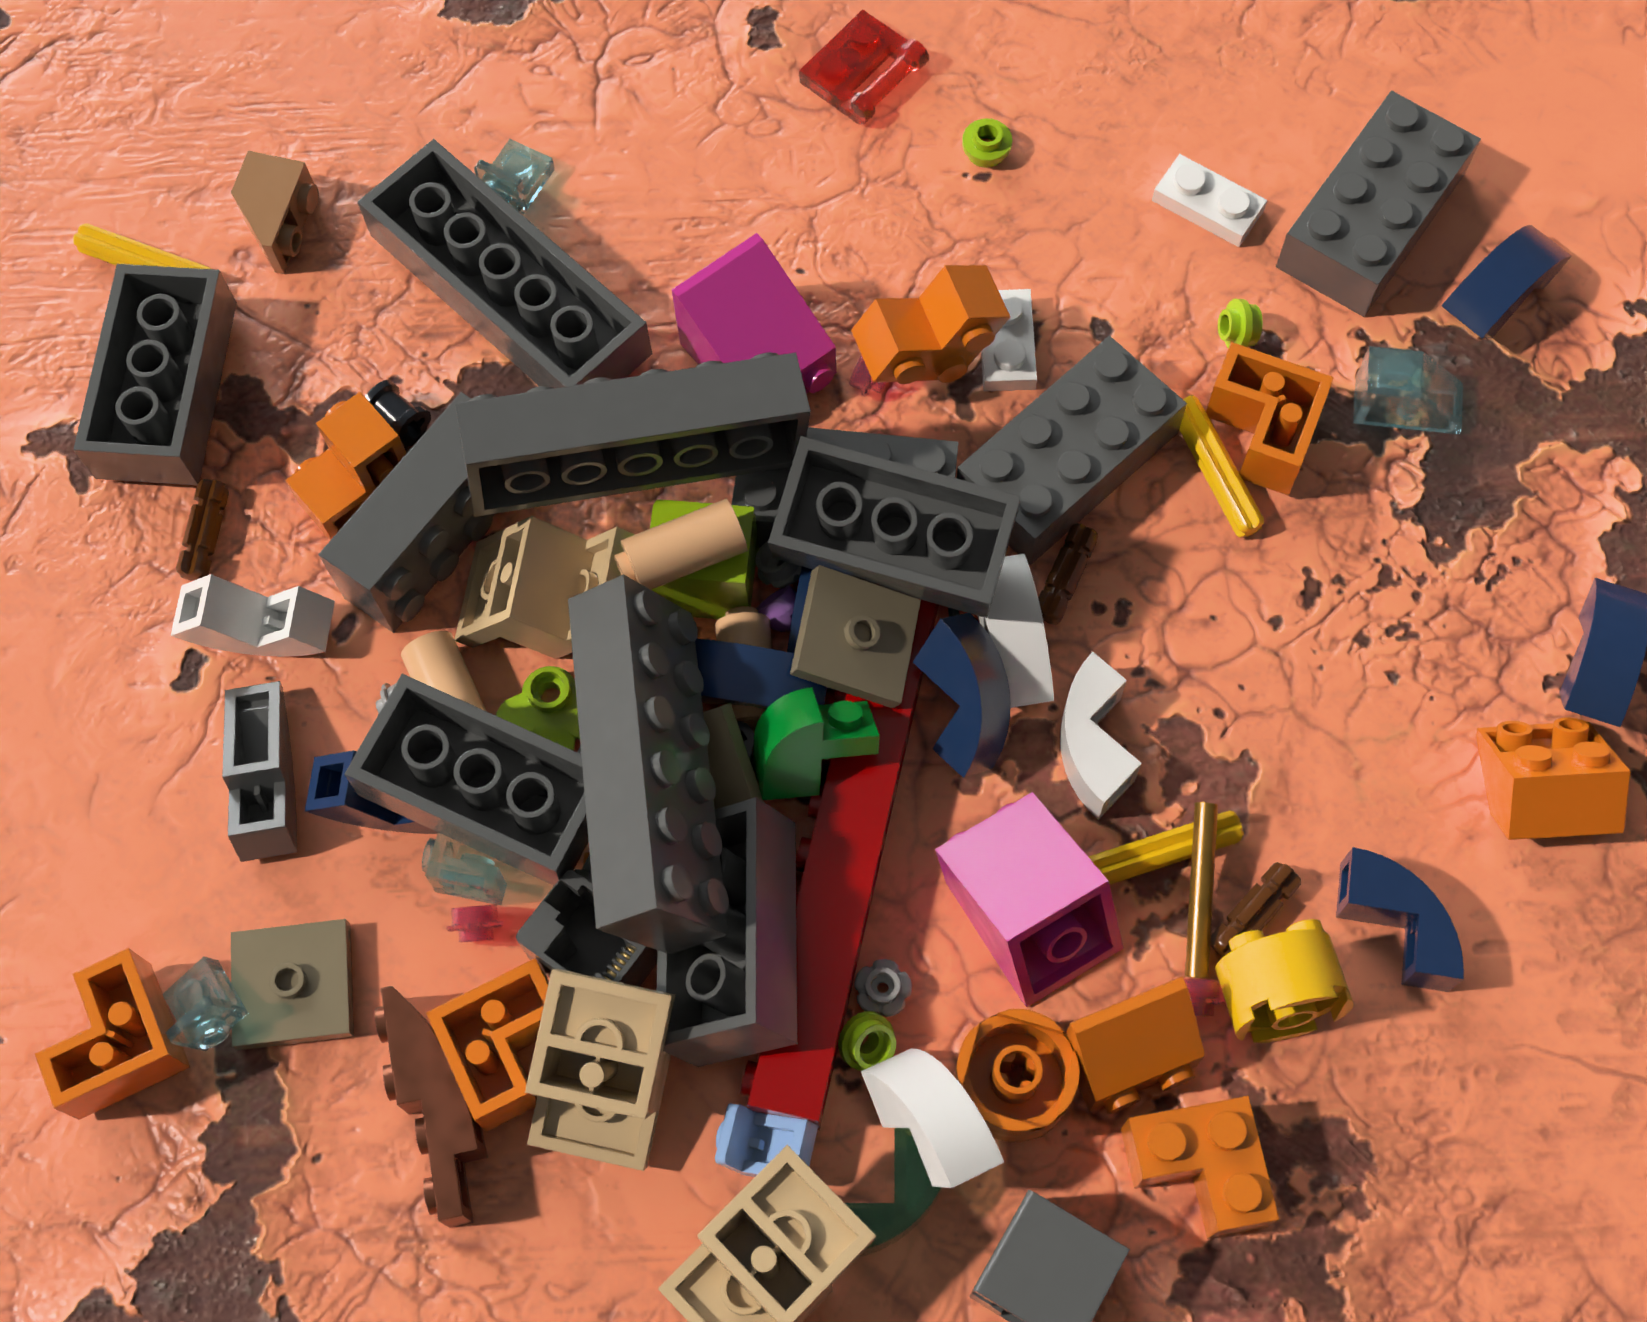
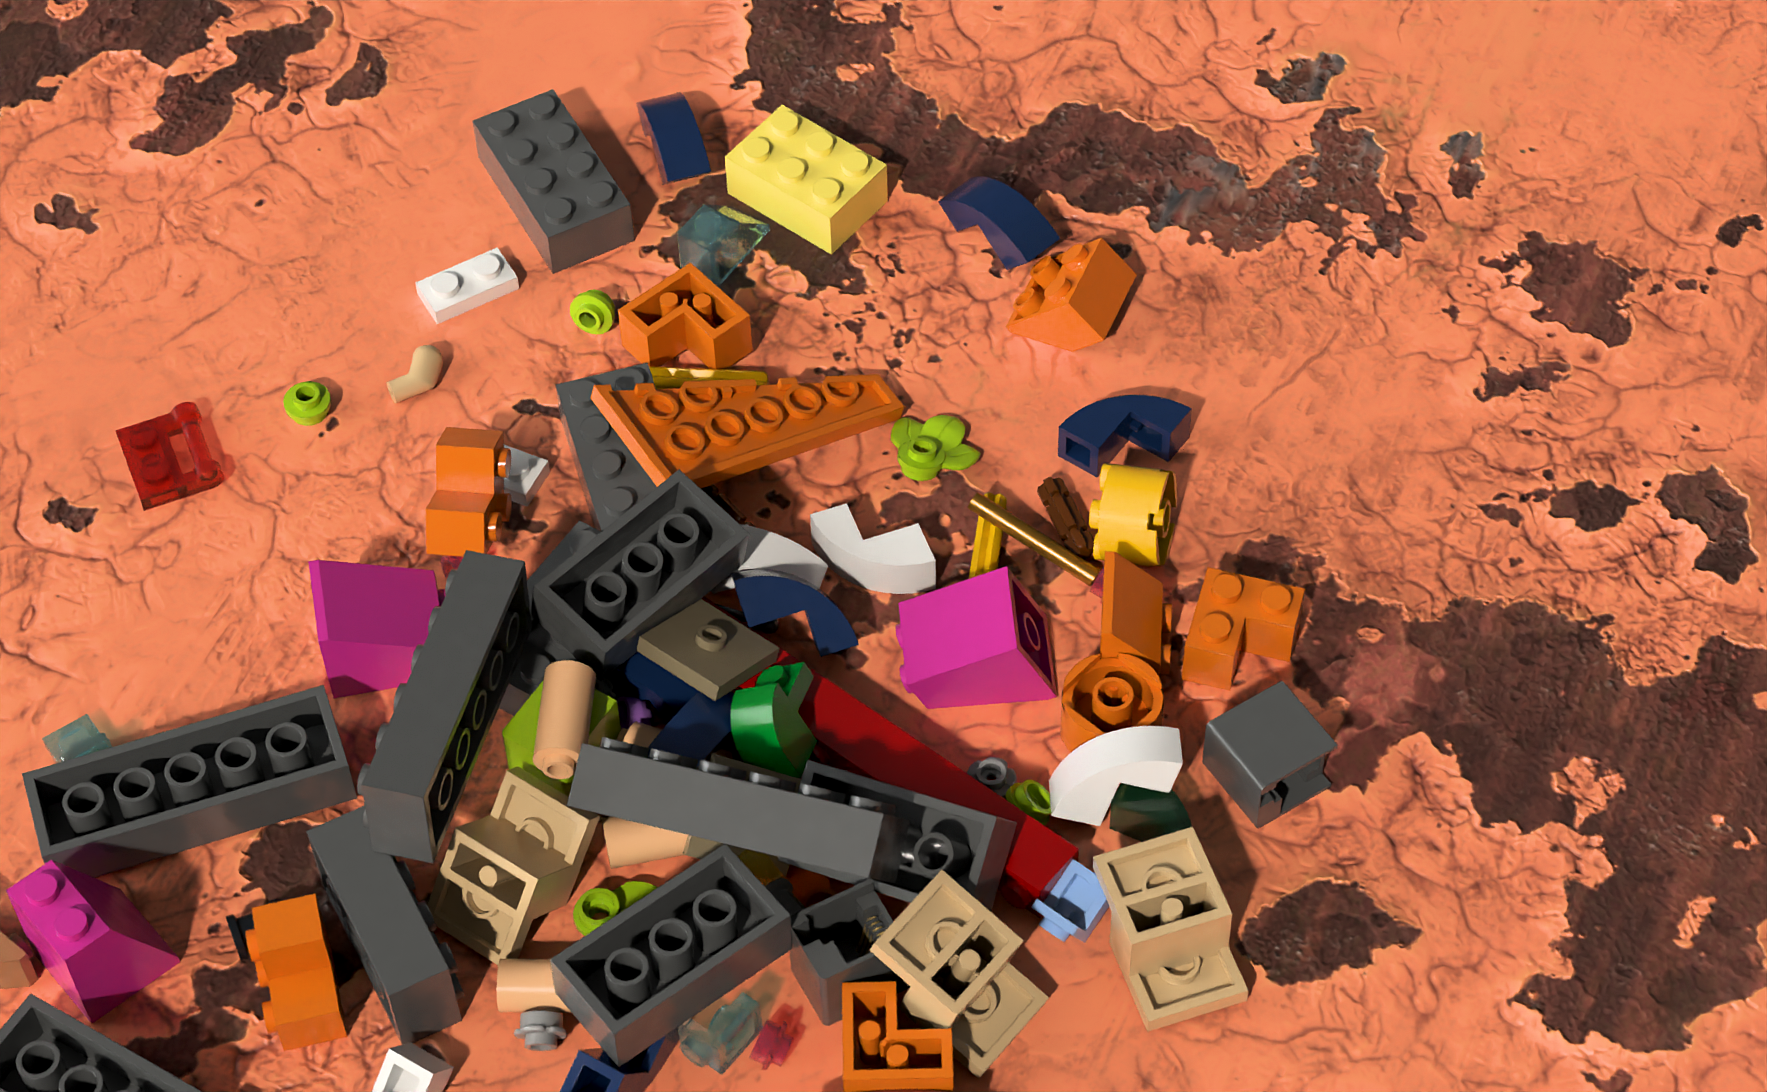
camera: 65 degrees left, 15 degrees down
none -> dark pink slope [6,859,180,1024]
none -> tan arm [386,345,443,404]
none -> orange wing [590,374,905,489]
none -> light yellow brick [725,105,888,255]
none -> lime plate [891,415,981,481]

